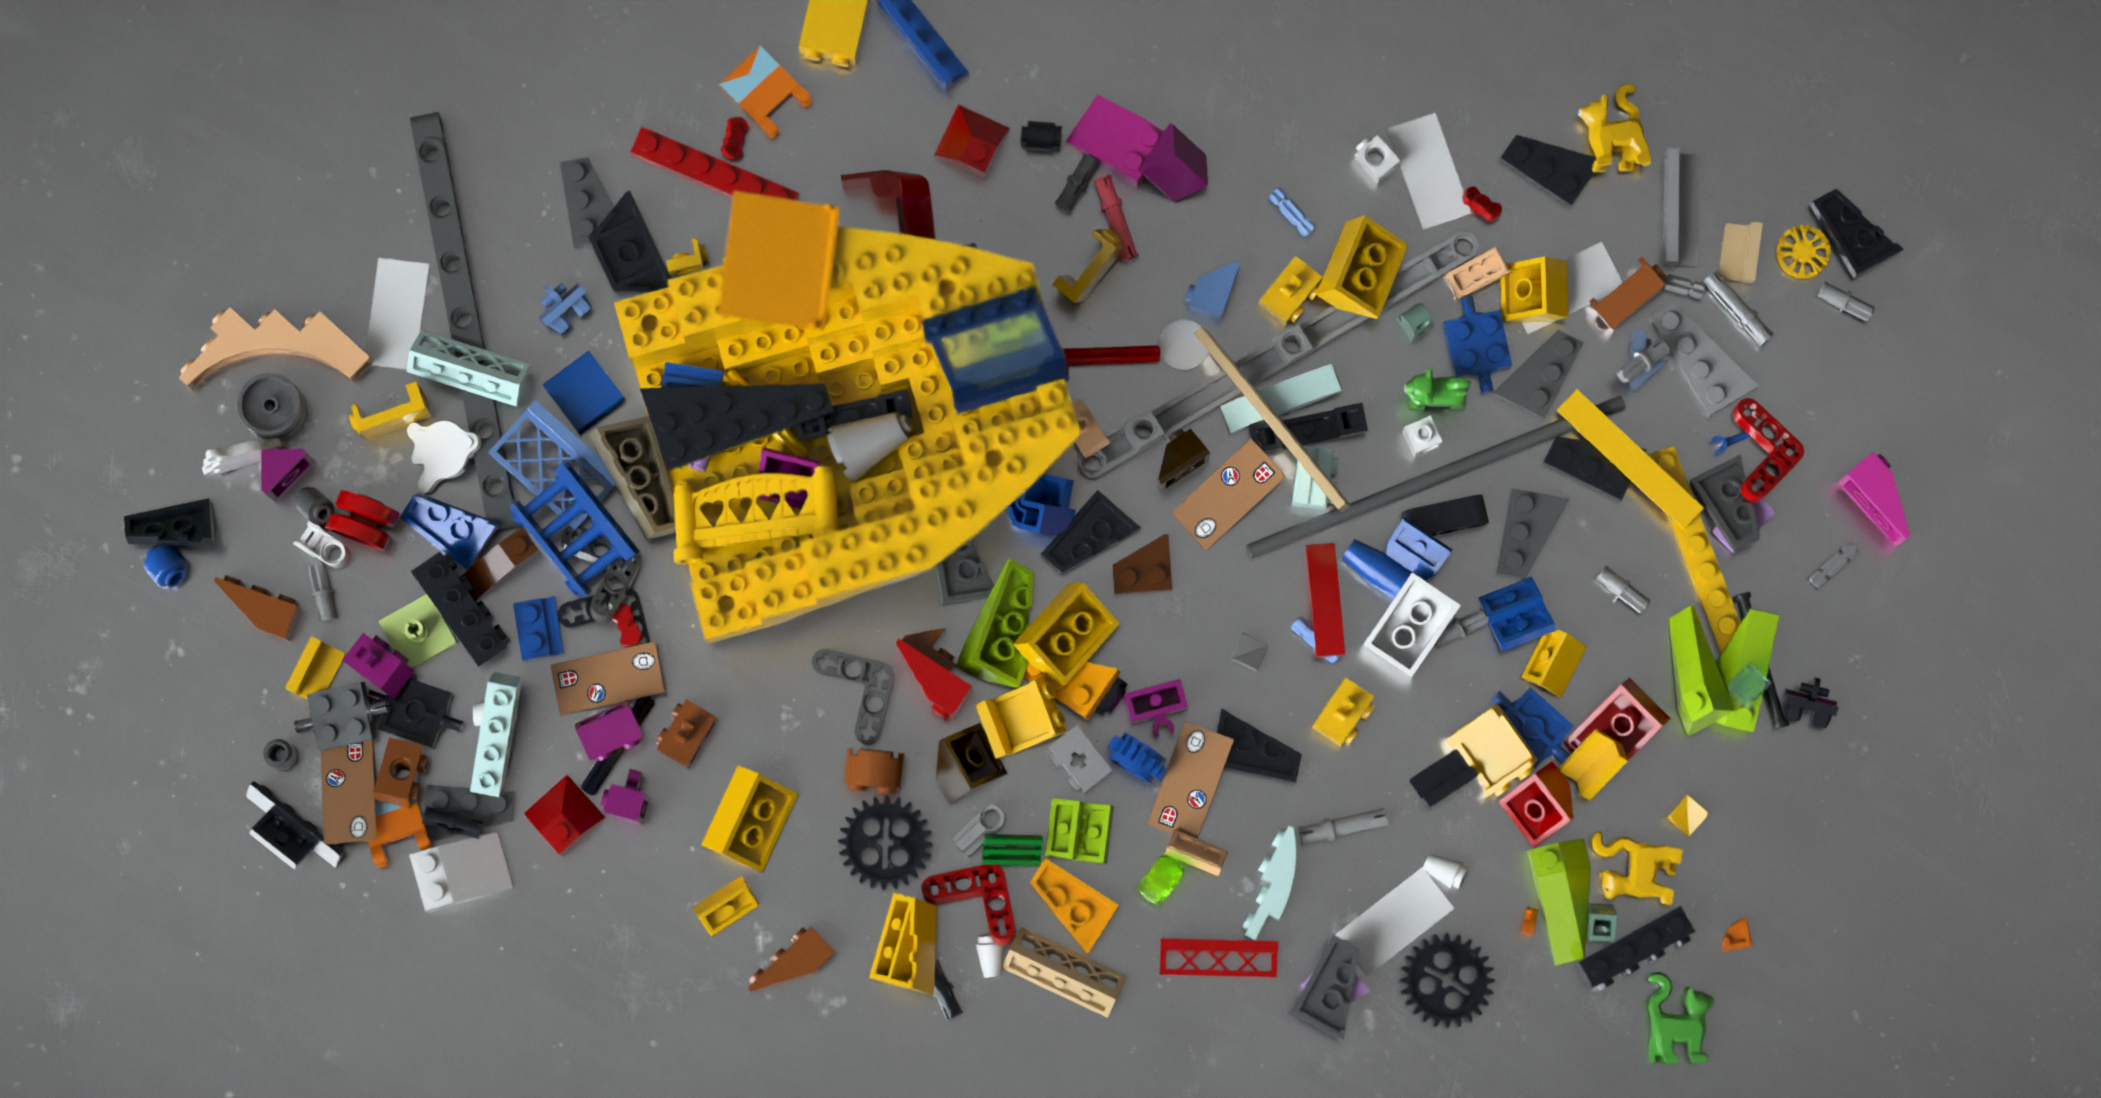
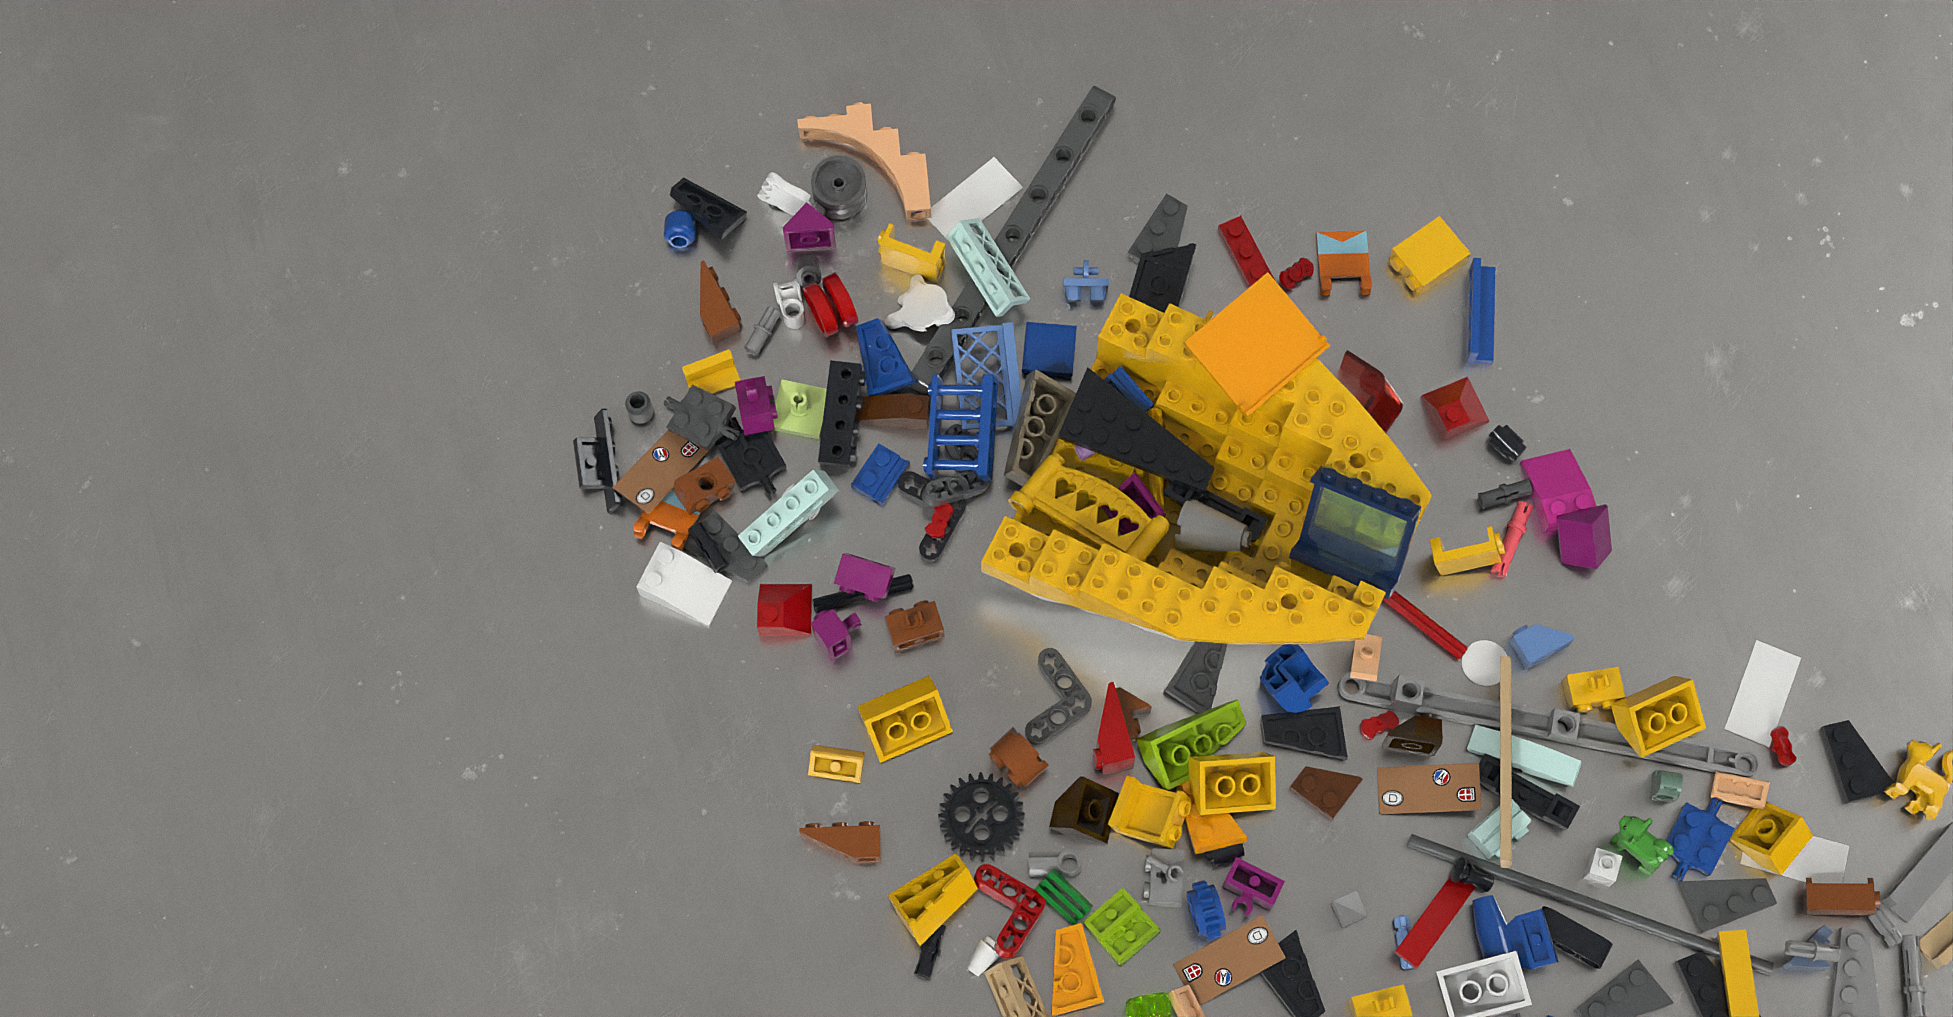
camera: 40 degrees right, 10 degrees down
medium nougat sticker [550,641,665,716] -> none
light blue axle [1269,187,1316,237] -> none
white brick [1355,135,1400,184] -> none
none -> light grey hand [1147,855,1184,883]
none -> red piece [1360,710,1399,740]
none -> black pin [1450,857,1494,892]

